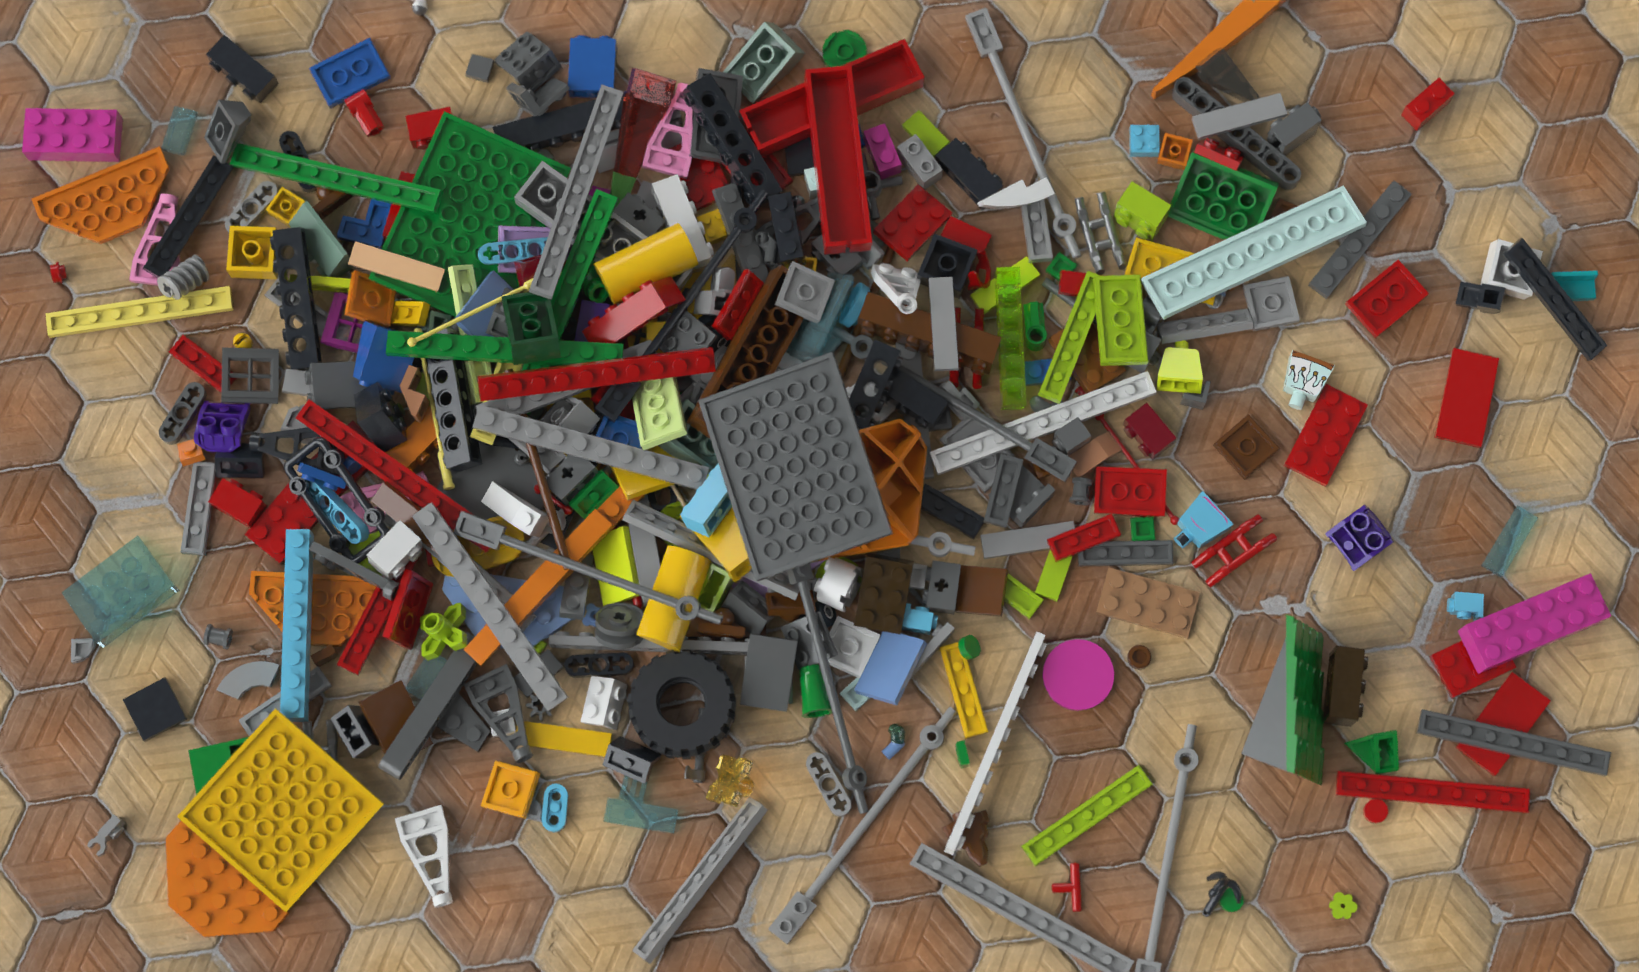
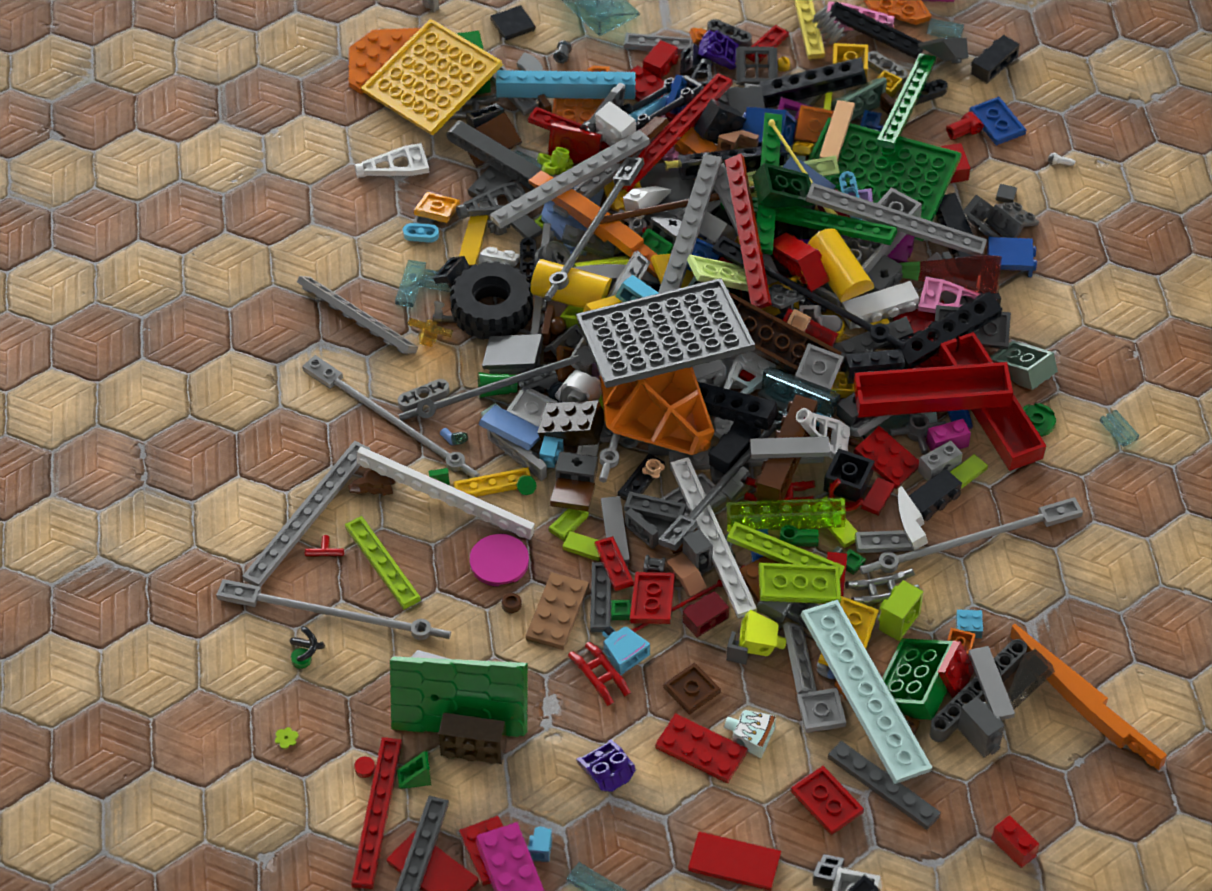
camera: 90 degrees right, 25 degrees down
none -> light nougat plate [642,459,665,479]
none -> light nougat tile [787,309,812,332]

